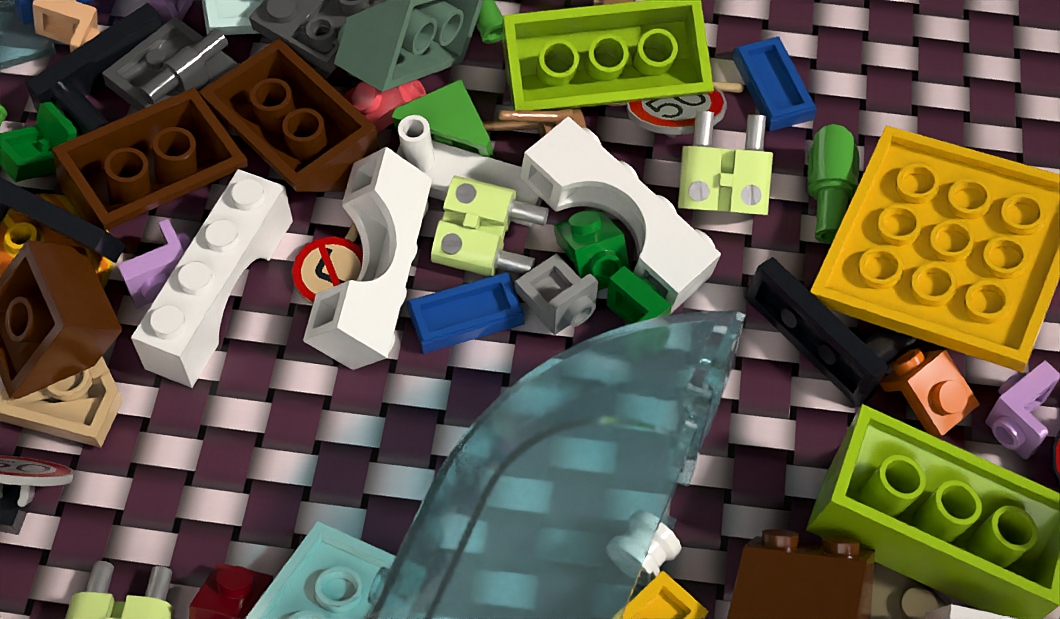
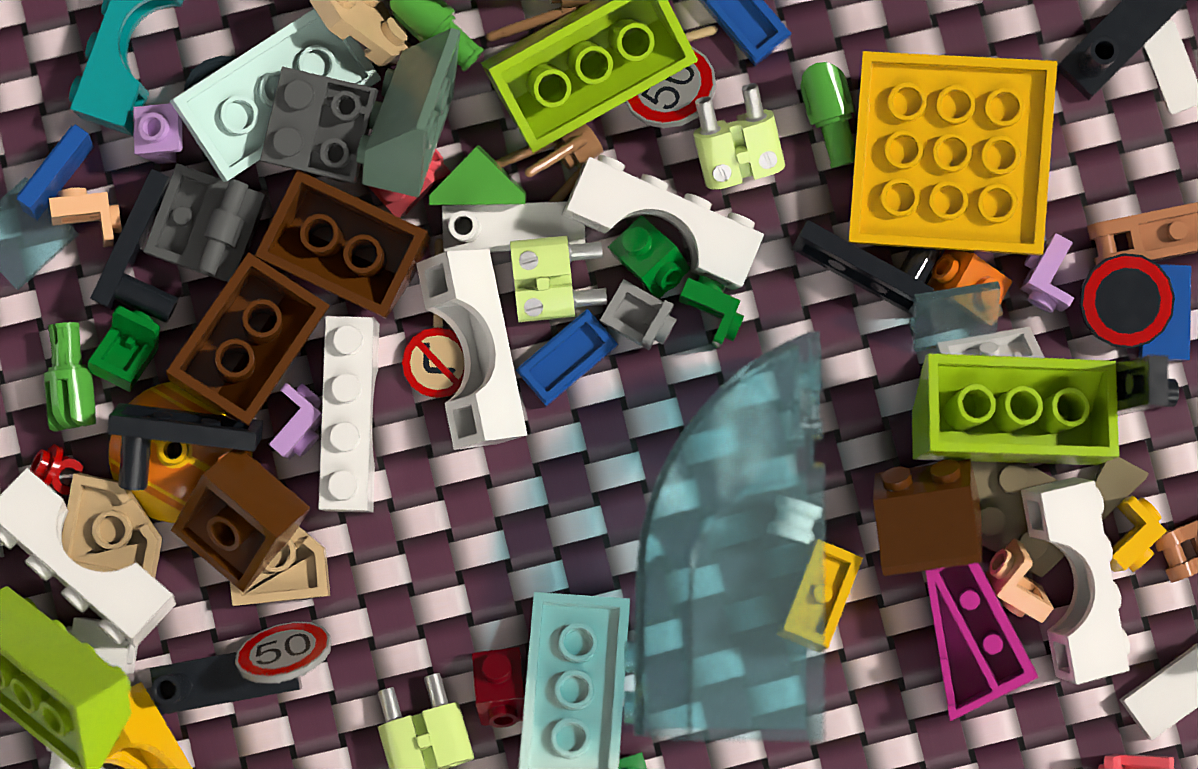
camera: 20 degrees left, 25 degrees up
none -> clear light blue piece [909,281,1003,352]

